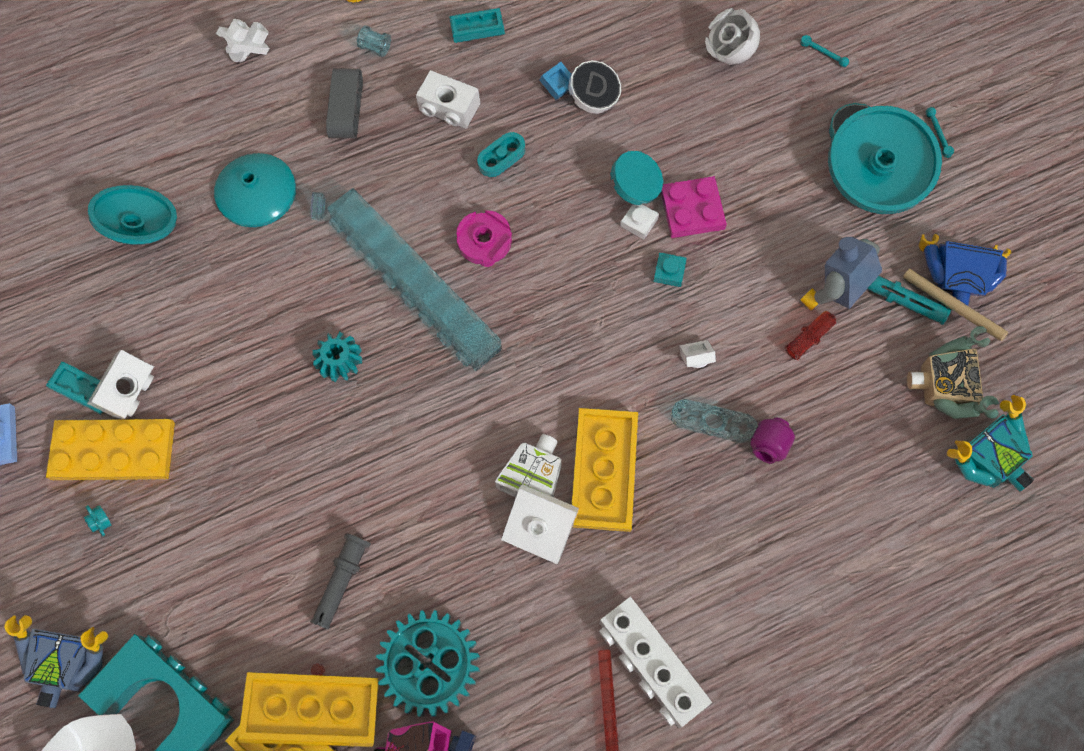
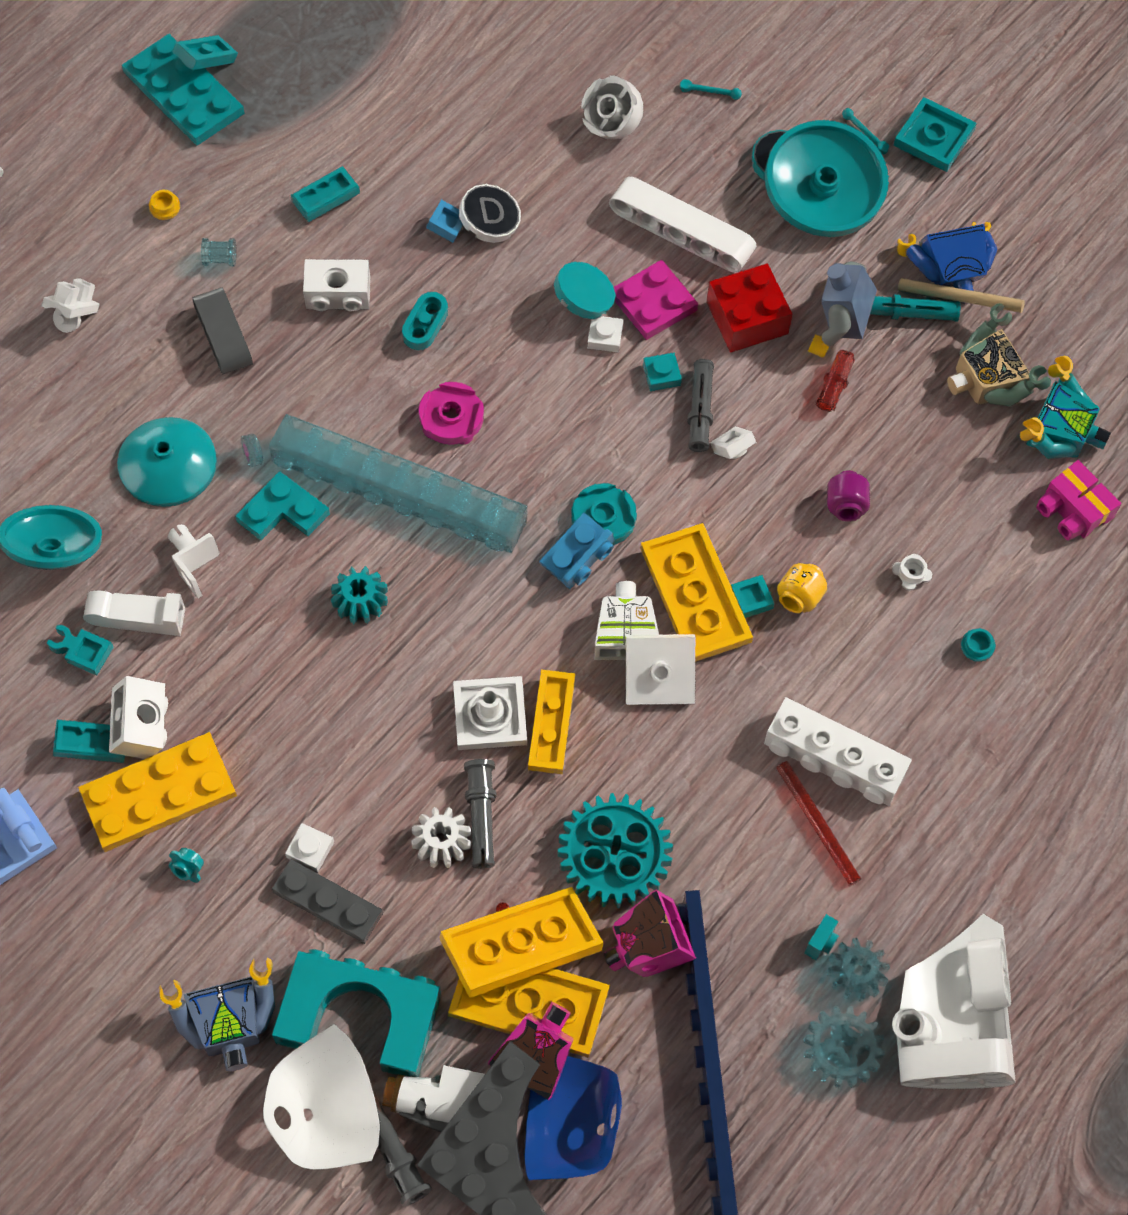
camera: 30 degrees left, 5 degrees down
clear light blue beam [671,399,758,443] -> none
none -> teal plate [47,625,114,676]
none -> white leg [83,591,185,636]
none -> white bracket [168,524,220,598]
none -> teal plate [235,471,330,541]
none -> dark grey plate [272,859,383,944]
none -> white plate [285,823,334,872]
none -> white gear [411,807,471,868]
none -> white plate [453,676,527,750]
none -> yellow plate [528,669,575,774]
none -> dark azure bracket [539,512,615,589]
none -> teal tile [571,483,637,545]
none -> white beam [609,177,756,273]
none -> dark grey pin [687,359,714,452]
none -> red brick [706,263,793,353]
none -> teal plate [731,575,775,618]
none -> yellow head [777,563,827,614]
none -> white plate [892,554,932,591]
none -> teal plate [893,97,977,172]
none -> teal plate [961,628,996,662]
none -> dark pink hips [1036,460,1122,541]

